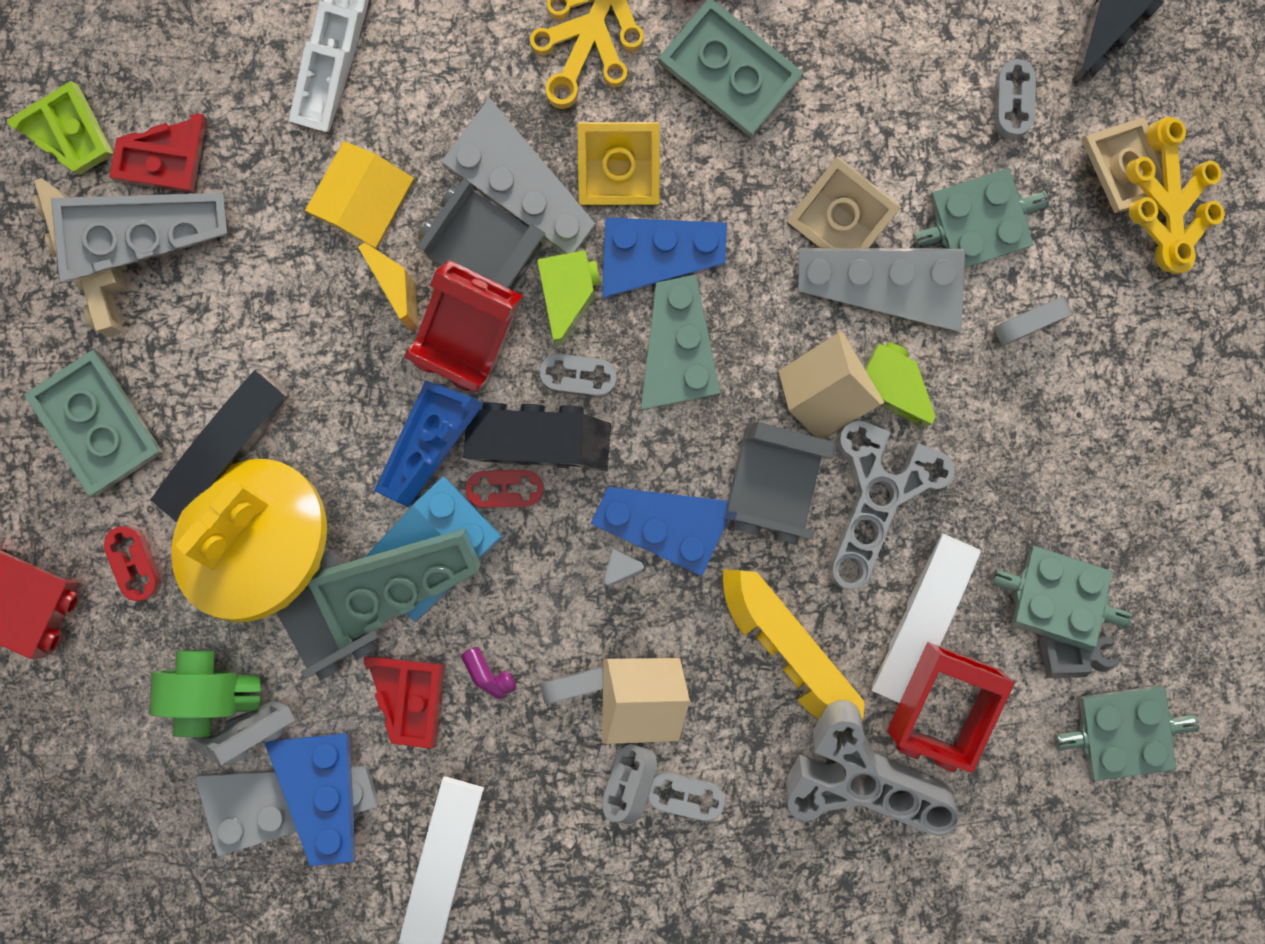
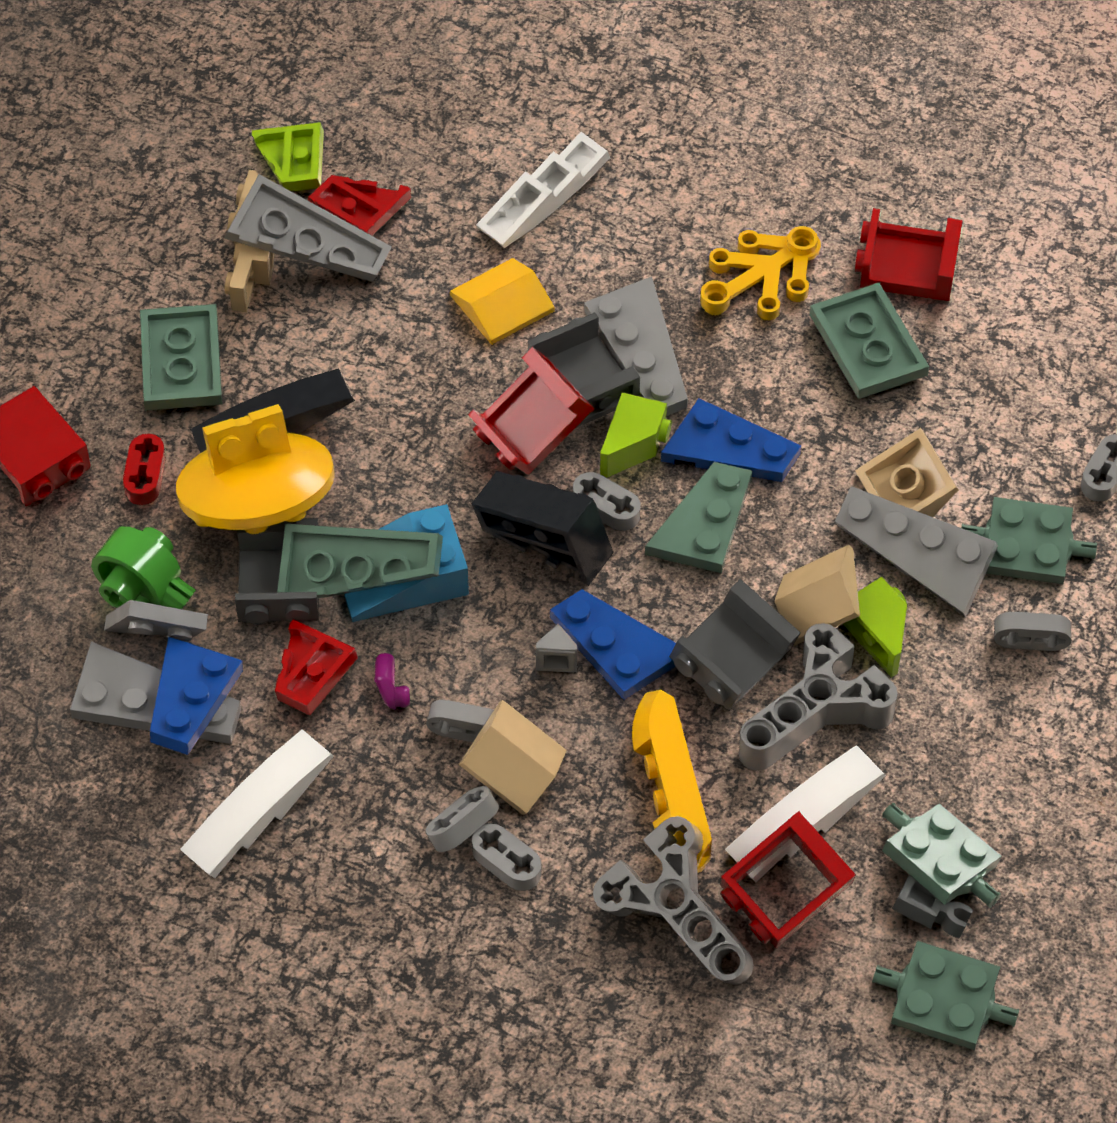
camera: 25 degrees right, 30 degrees down
yellow slope [358,243,419,332] -> none
blue wing [374,380,484,507] -> none
red beam [465,470,544,508] -> none
yellow slope [577,122,660,205] -> none

